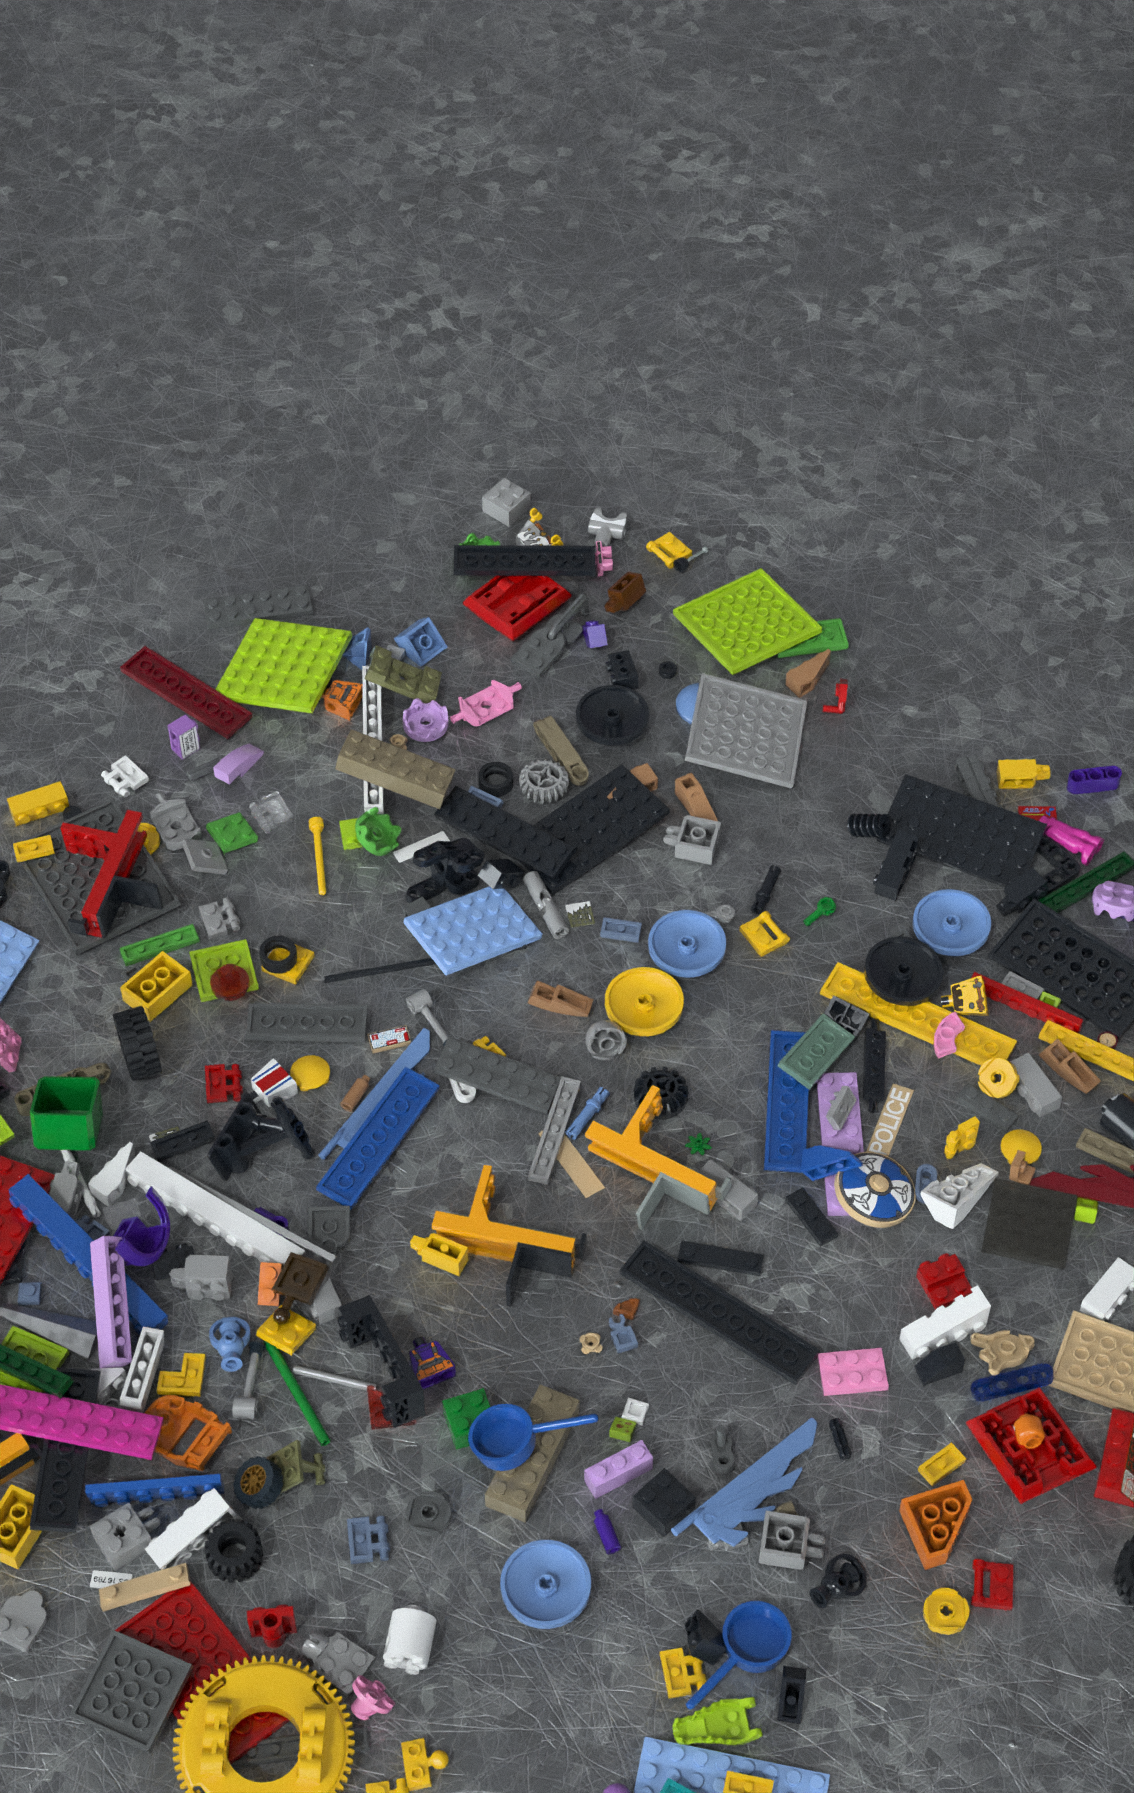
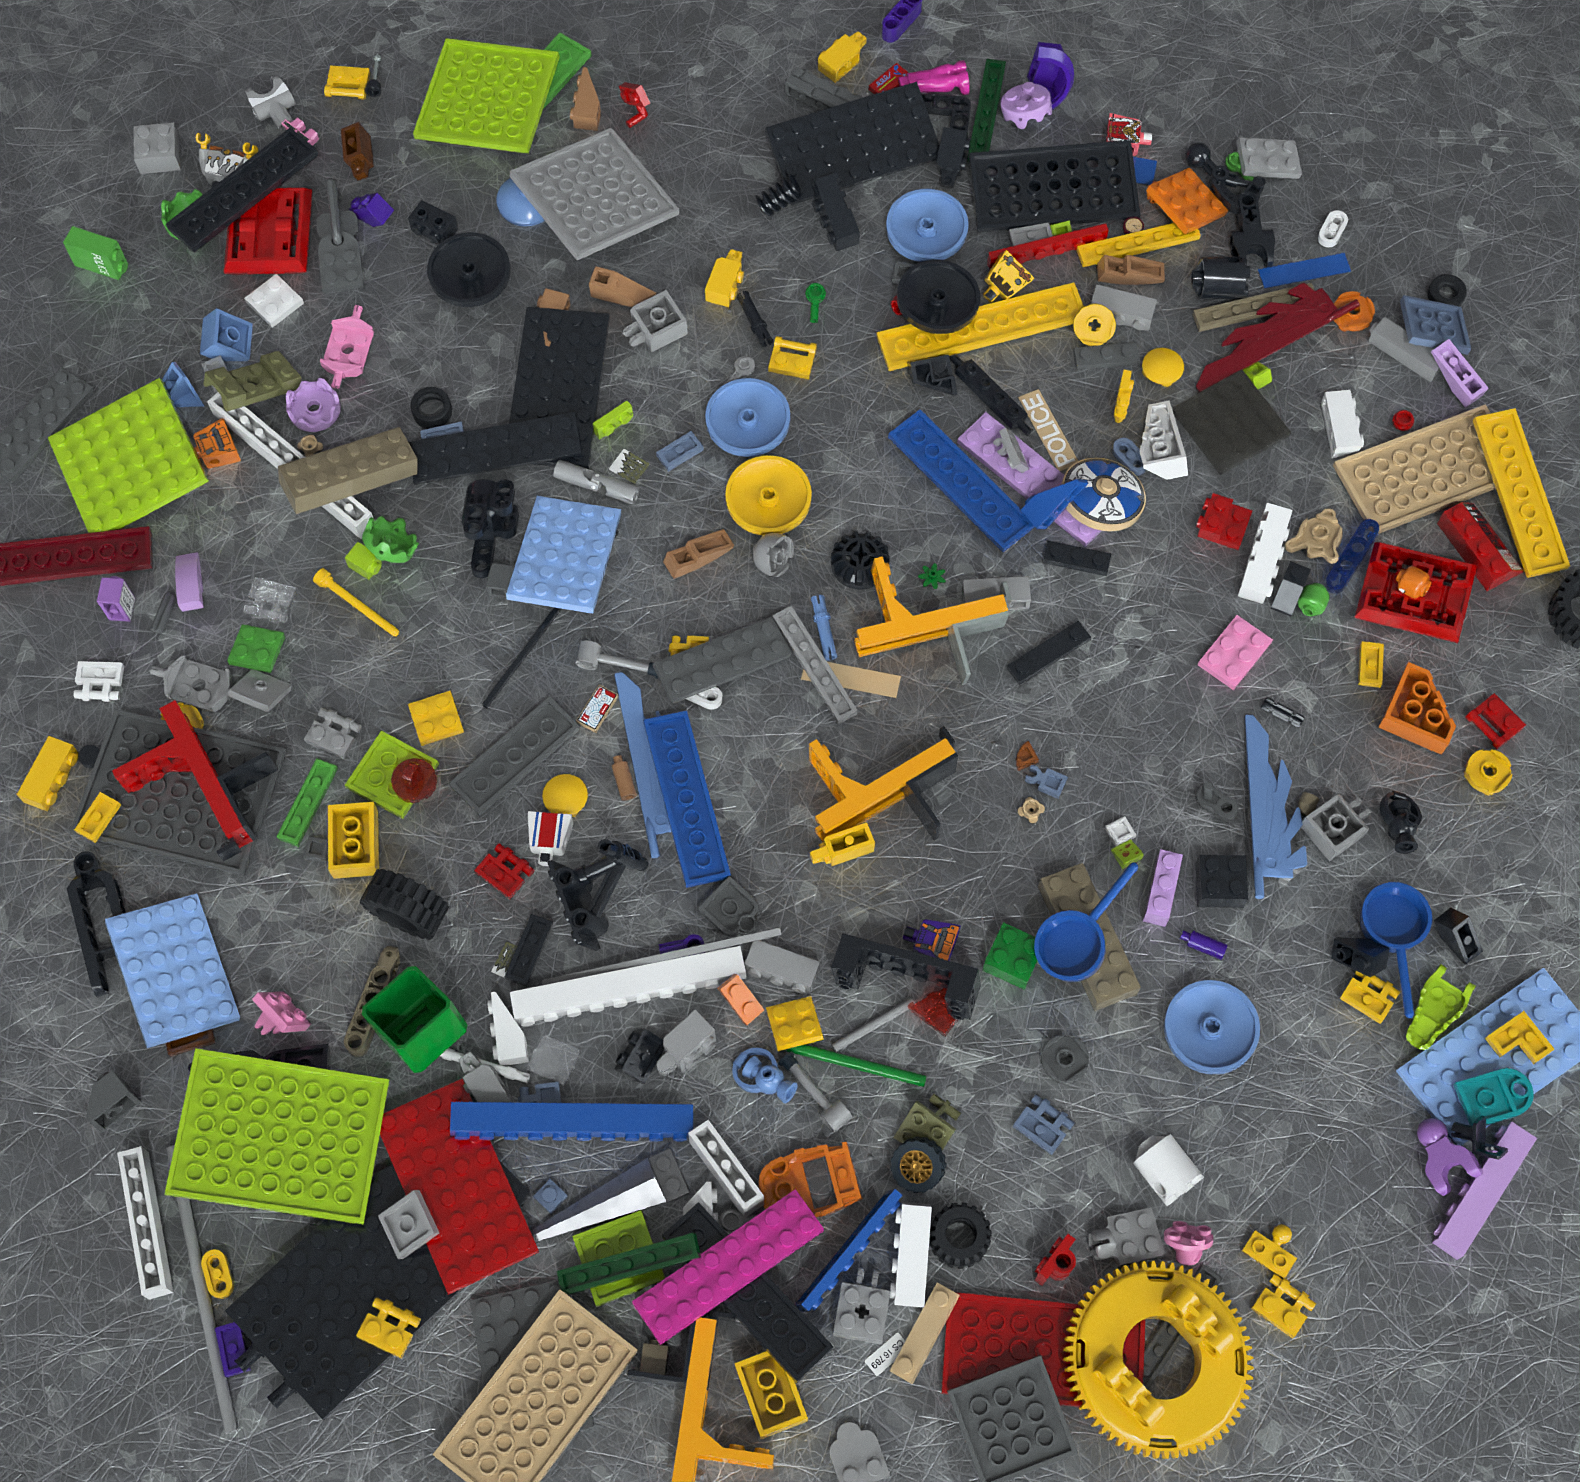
camera: 45 degrees left, 15 degrees up
lavender brick [90,1236,132,1368] -> none
dark purple piece [113,1186,170,1266] -> none
yellow plate [157,1353,206,1397] -> none
black tyre [259,935,297,974] -> none
dark brown plate [272,1252,329,1325] -> none
white sticker [393,831,450,863] -> none
black brick [478,859,524,889] -> none
light grey gear [519,758,569,805] -> none
dark tan piece [533,715,589,786] -> none
black plate [620,1240,820,1385] -> none
black tile [659,661,677,679] -> none
sand green plate [778,1013,855,1090] -> none
bright pink tile [934,1011,965,1058] -> none
medium nougat bracket [1009,1150,1035,1186] -> none
none -> bright green brick [63,226,128,280]
none -> white plate [244,274,304,328]
none -> lime plate [593,401,633,440]
none -> yellow hinge [705,249,744,307]
none -> bright green head [1297,583,1330,616]

